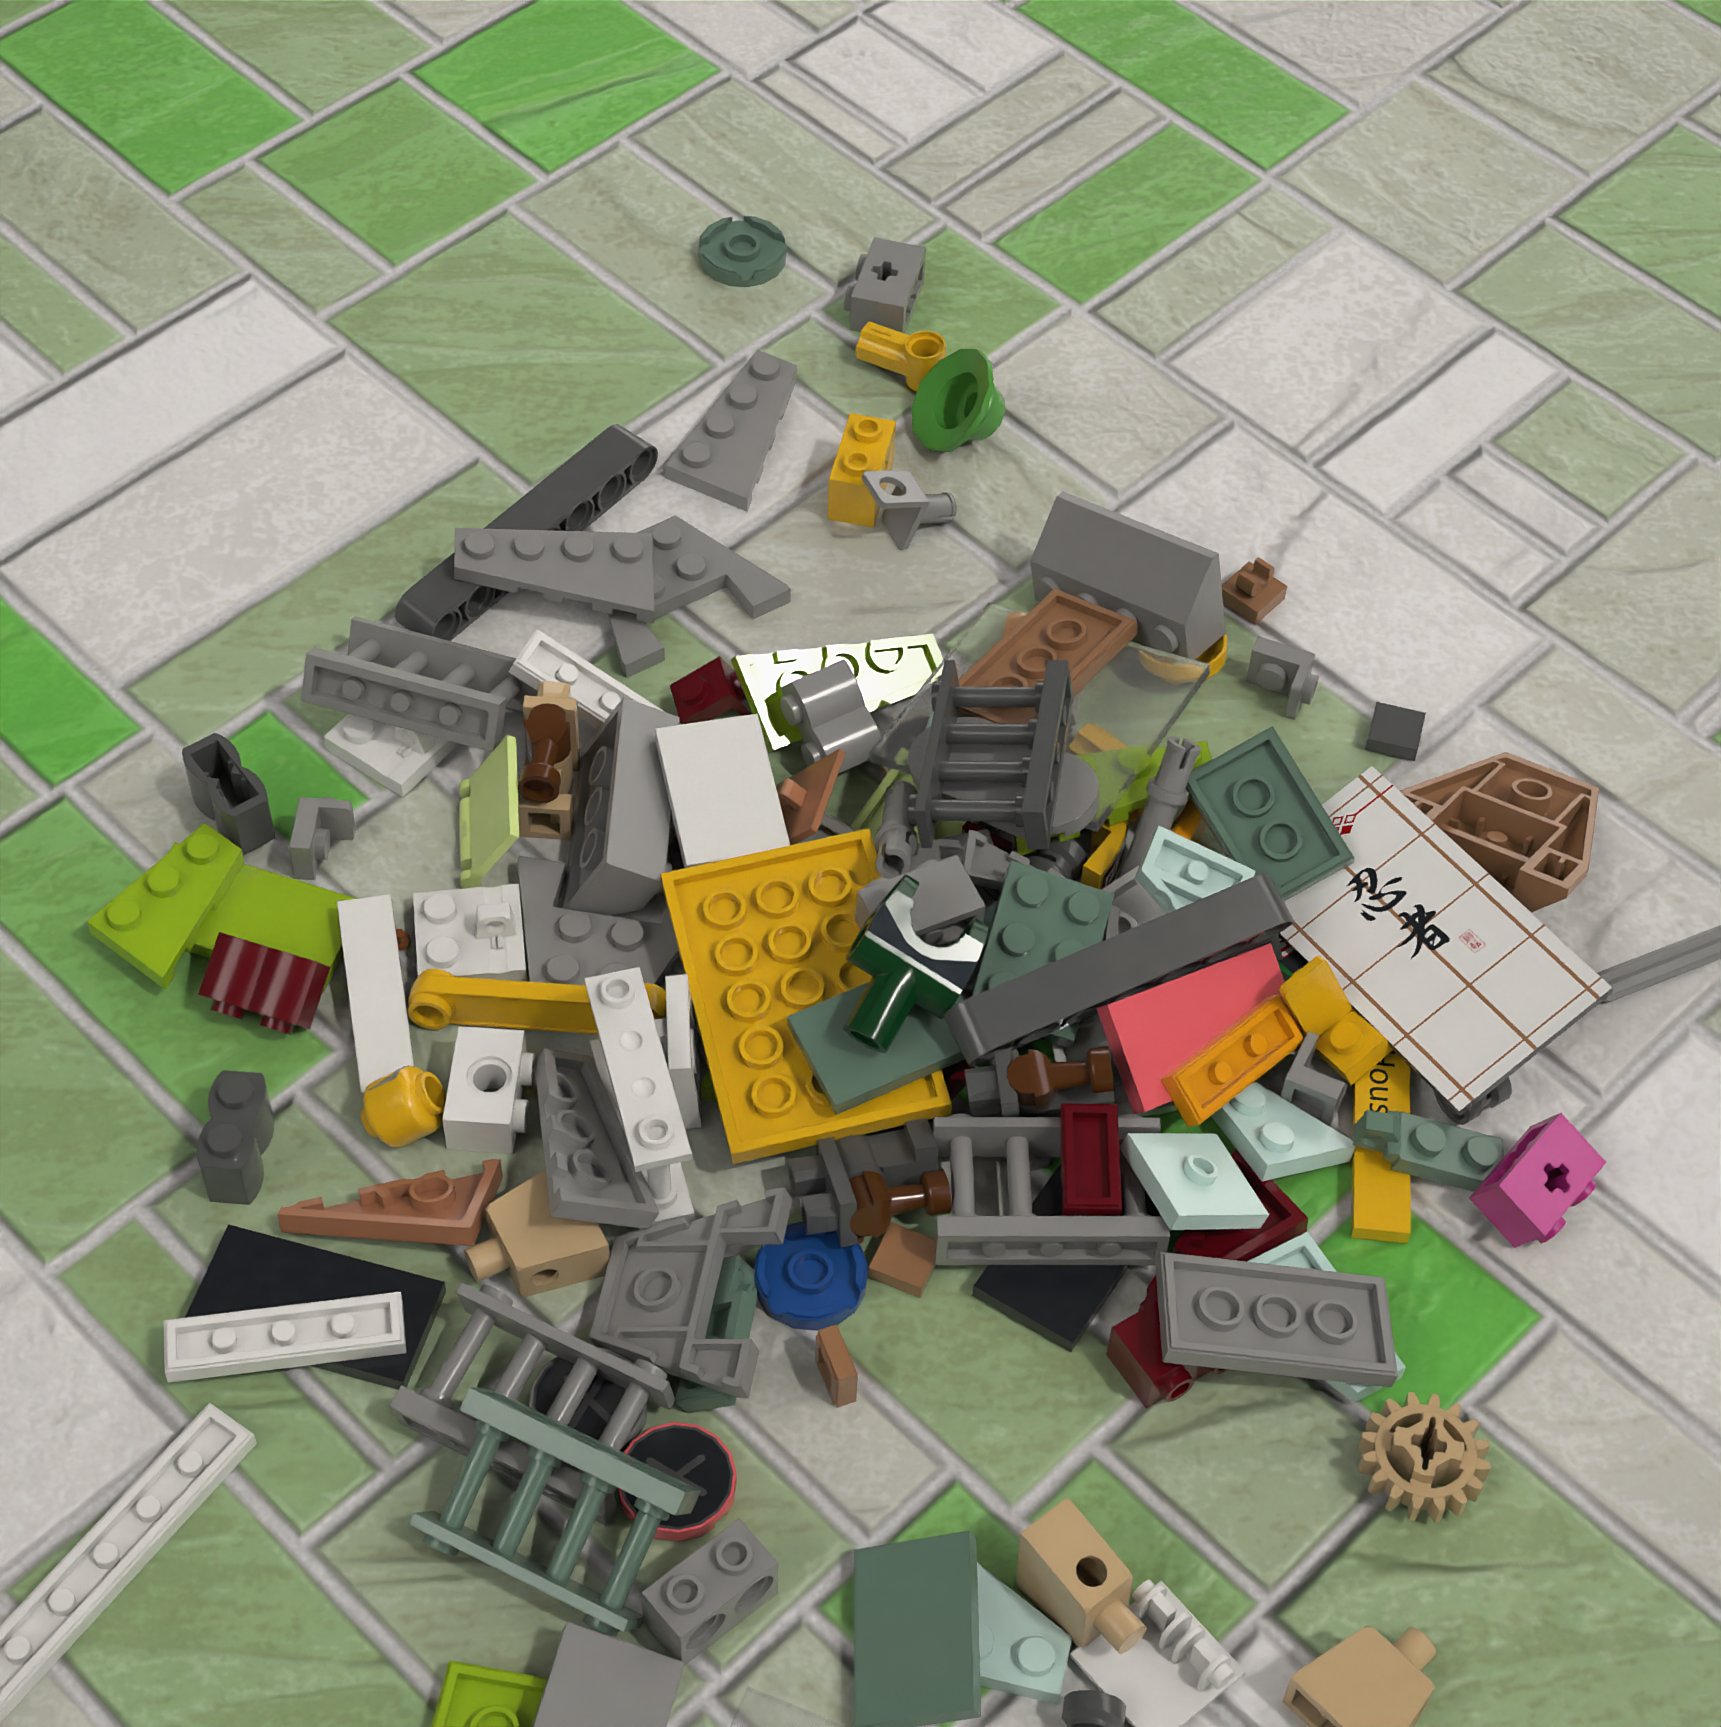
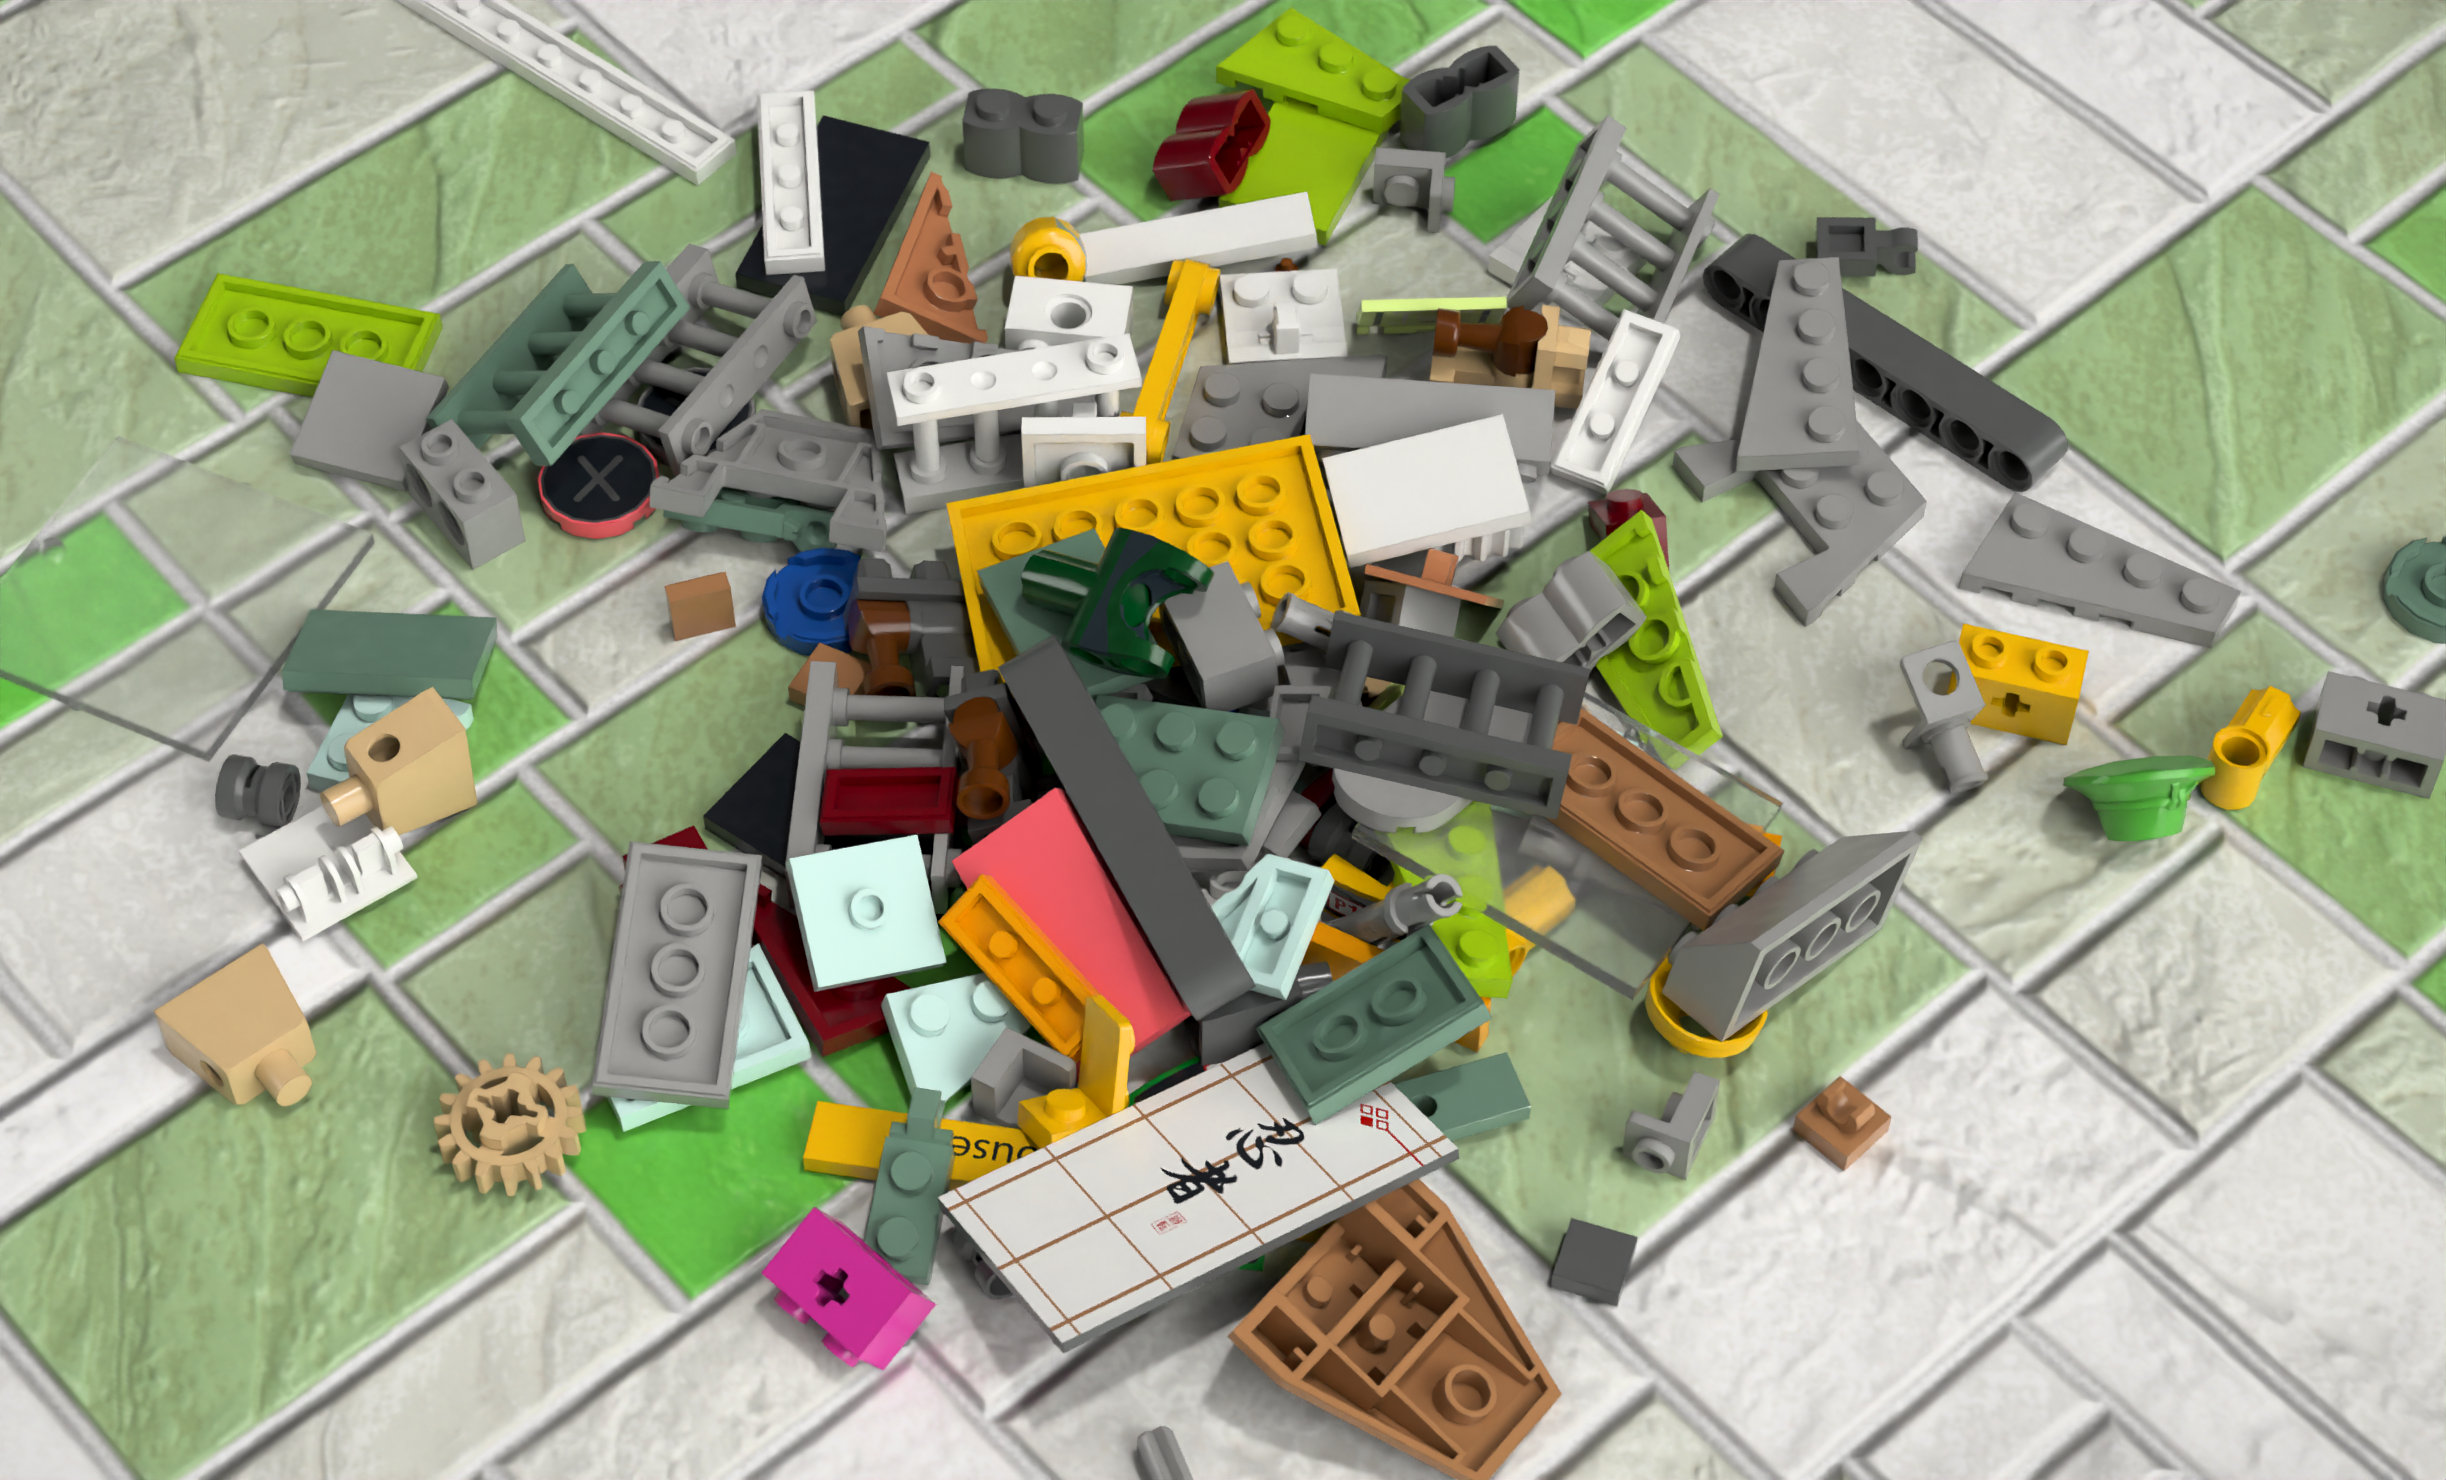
camera: 95 degrees right, 0 degrees up
none -> dark grey plate [1816,217,1918,276]

